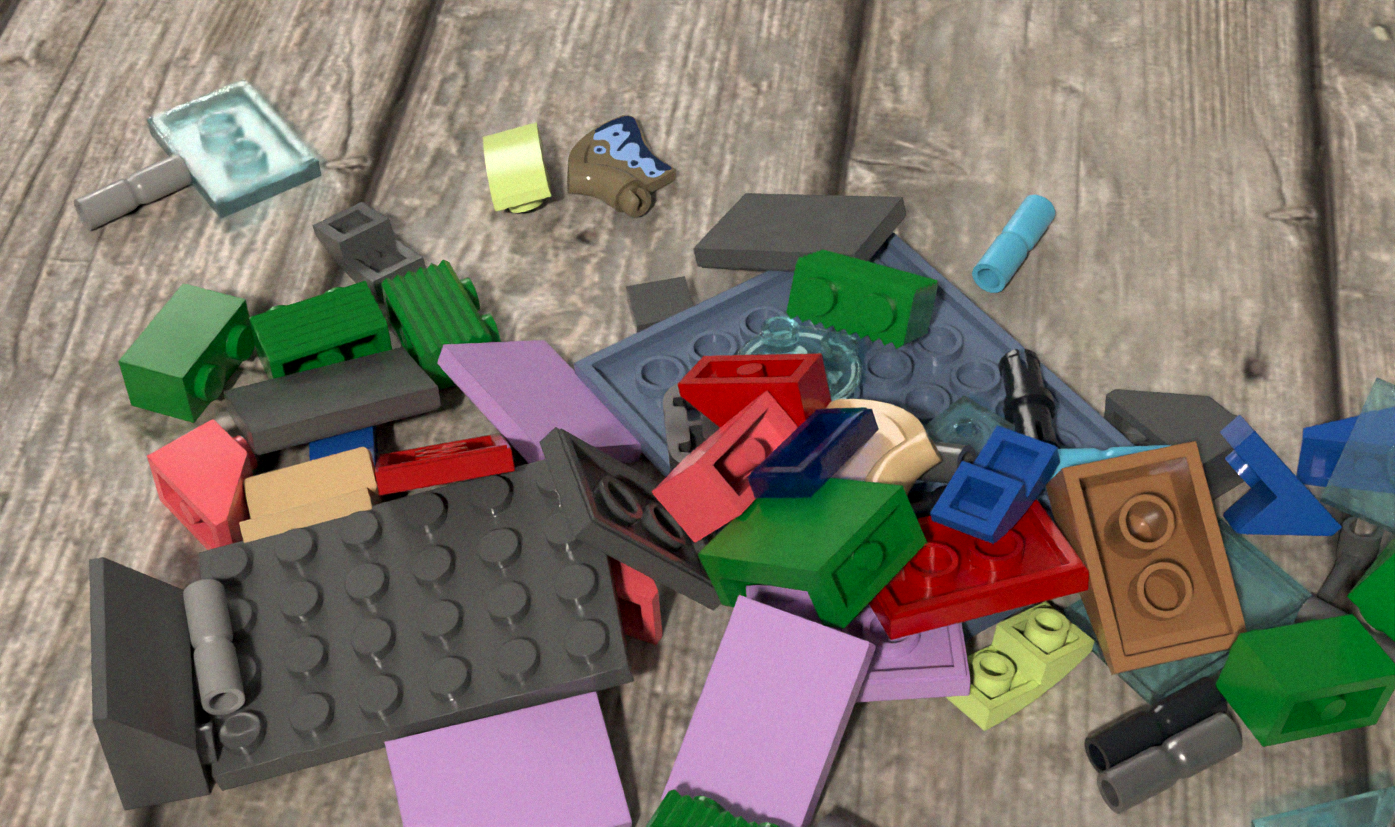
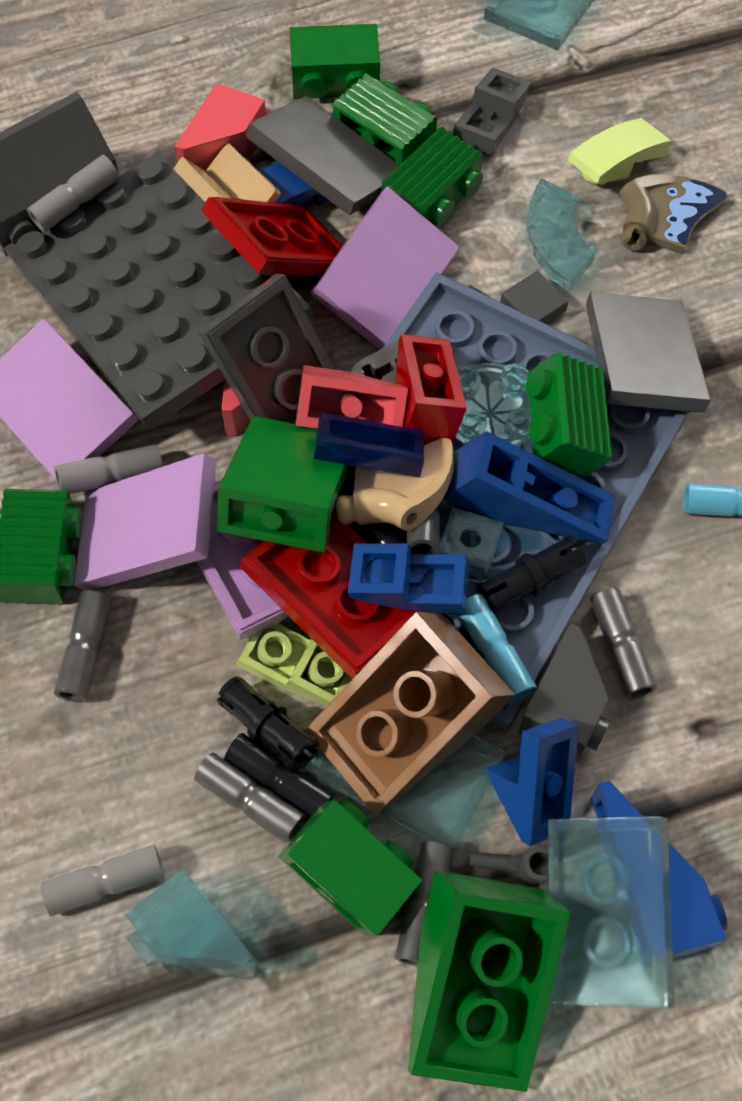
camera: 60 degrees right, 20 degrees up
none -> light grey piece [54,444,163,494]
none -> black pin [217,676,319,770]
none -> blue slope [443,431,615,545]
none -> clear light blue tile [526,178,596,291]
none -> flat silver piece [590,588,658,699]

